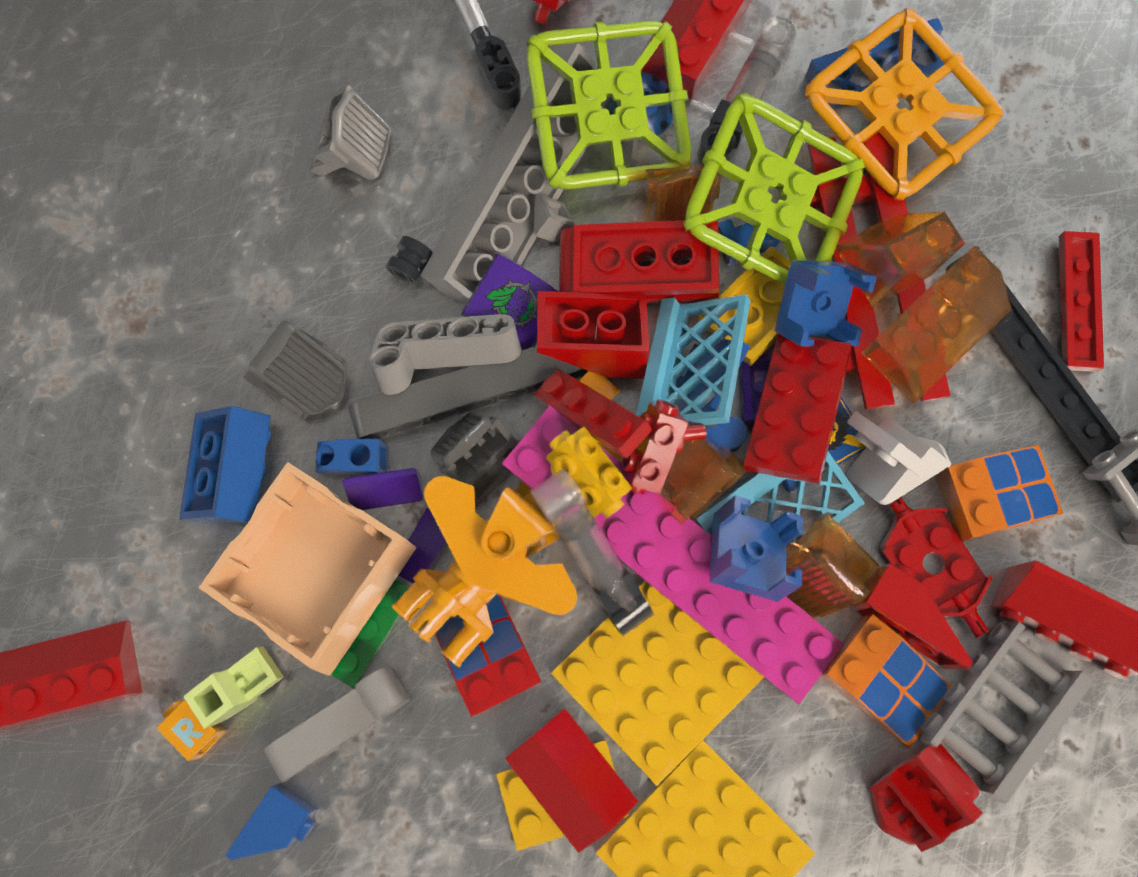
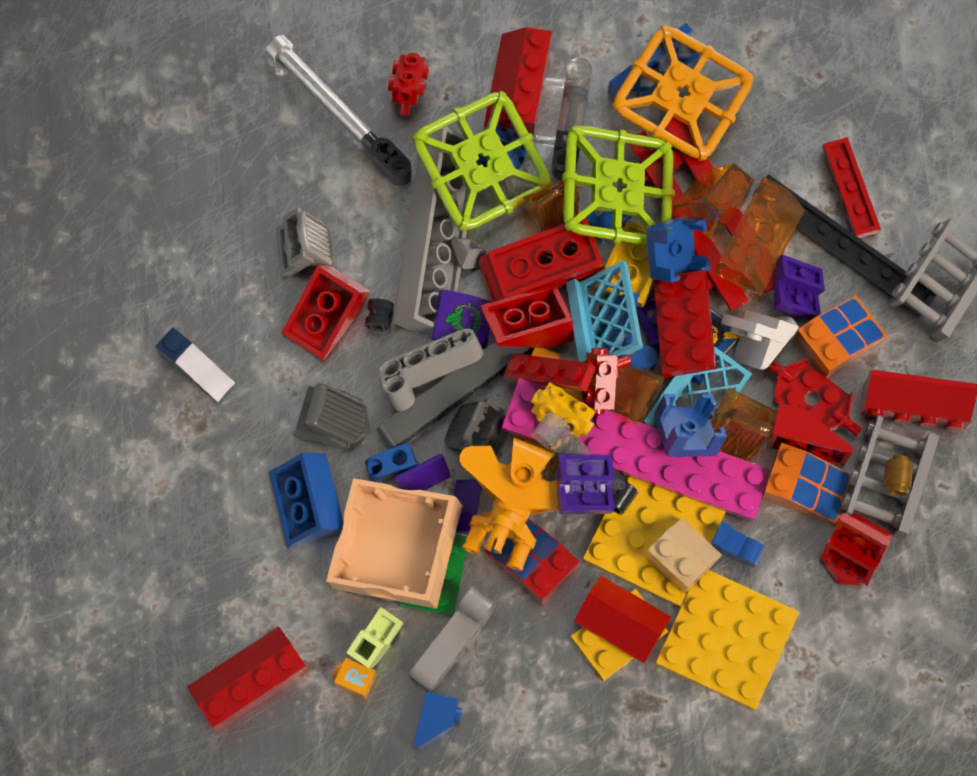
camera: 20 degrees left, 5 degrees down
none -> slope [155,327,235,403]
none -> red slope [281,265,371,360]
none -> dark purple slope [557,455,615,514]
none -> tan slope [646,518,722,594]
none -> blue leg [711,521,765,567]
none -> dark purple slope [774,254,825,321]
none -> pearl gold brick [884,455,914,496]

